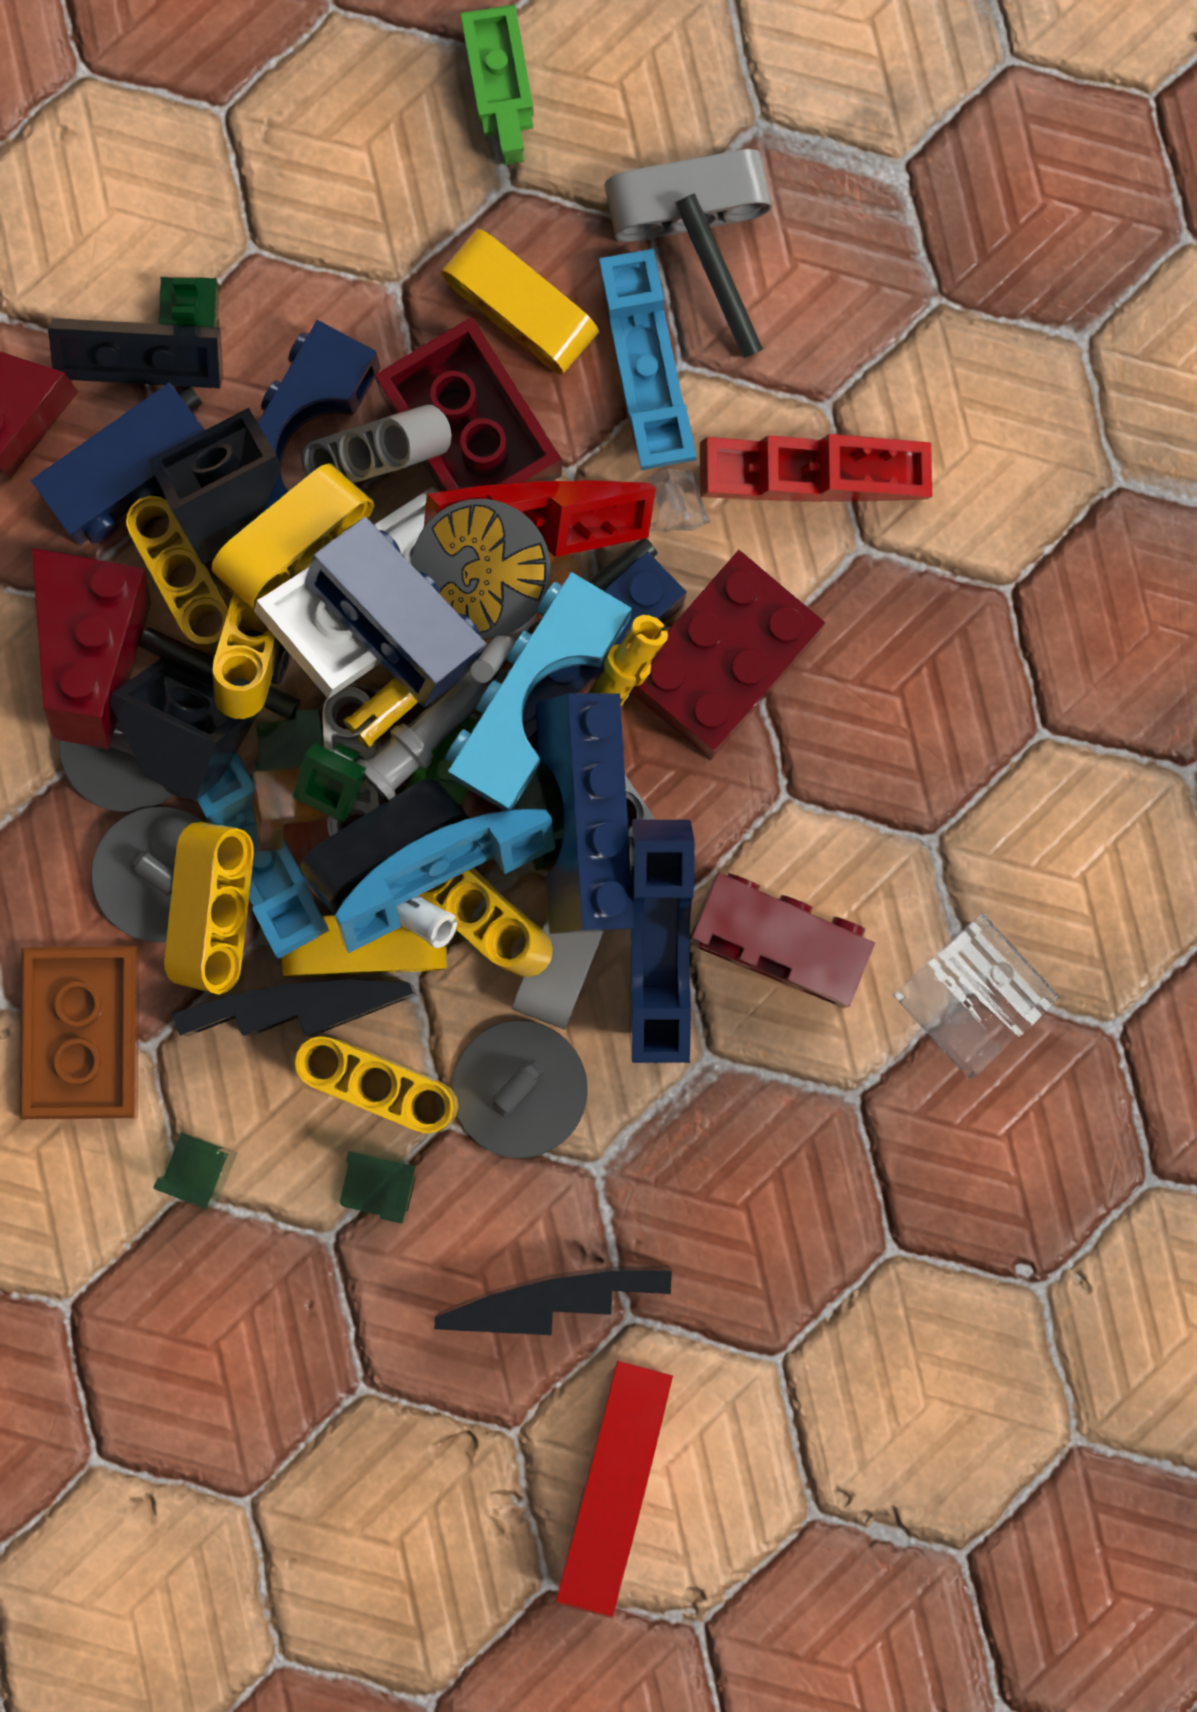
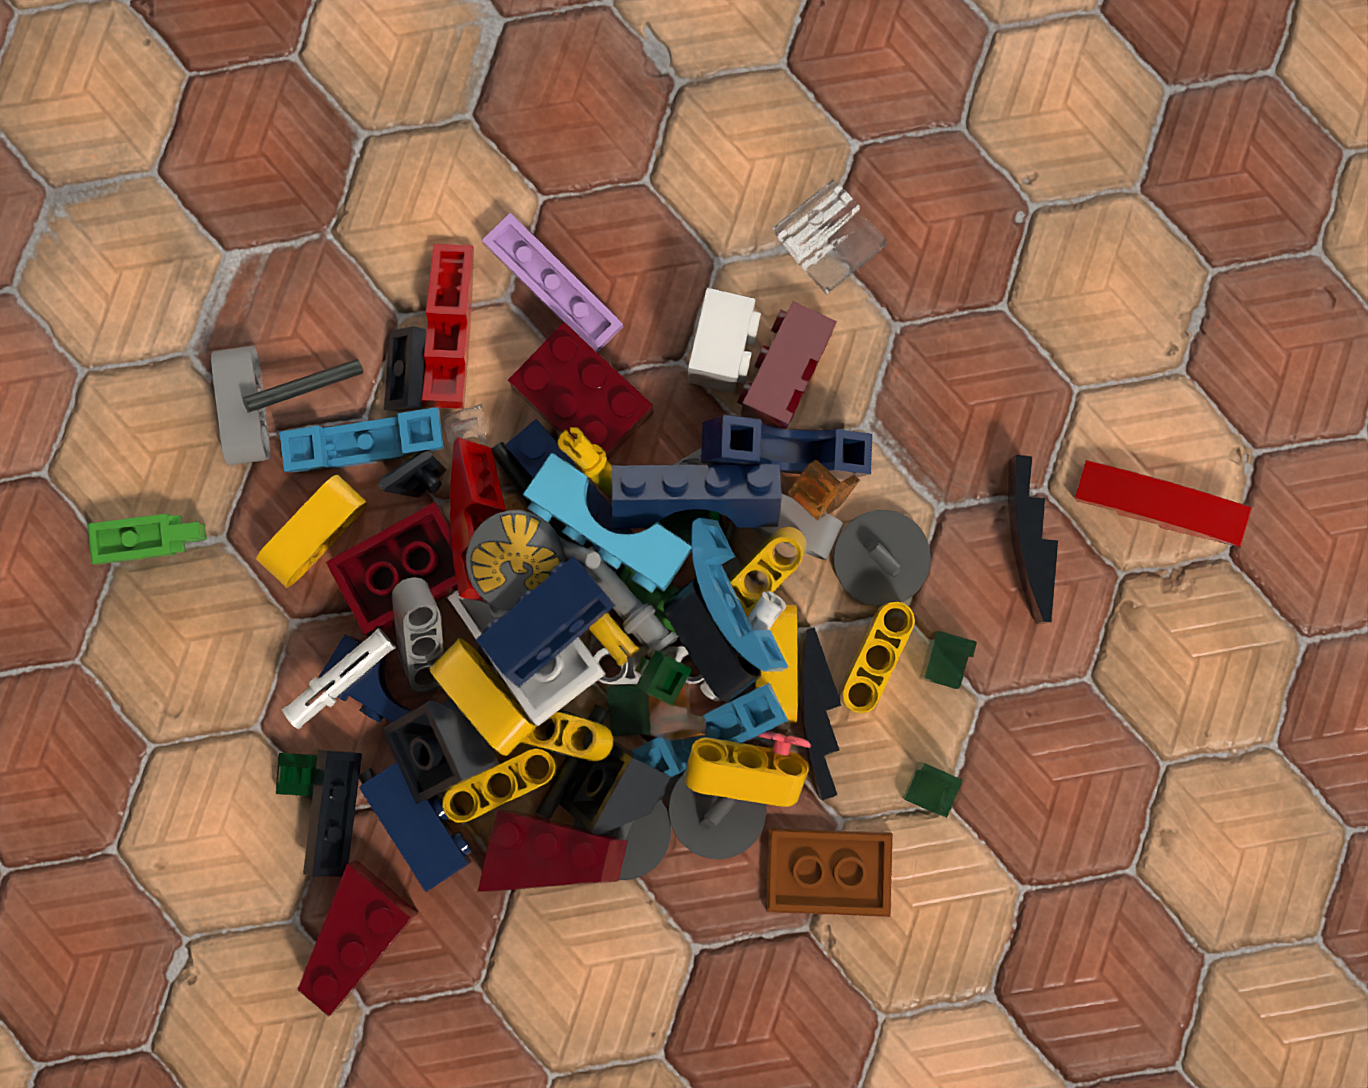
camera: 80 degrees left, 0 degrees up
none -> white pin [282,628,396,729]
none -> black piece [378,450,447,498]
none -> black plate [384,326,426,412]
none -> lavender plate [482,213,623,353]
none -> white brick [688,288,761,393]
none -> coral plant [757,731,811,756]
none -> clear orange panel [788,460,860,521]

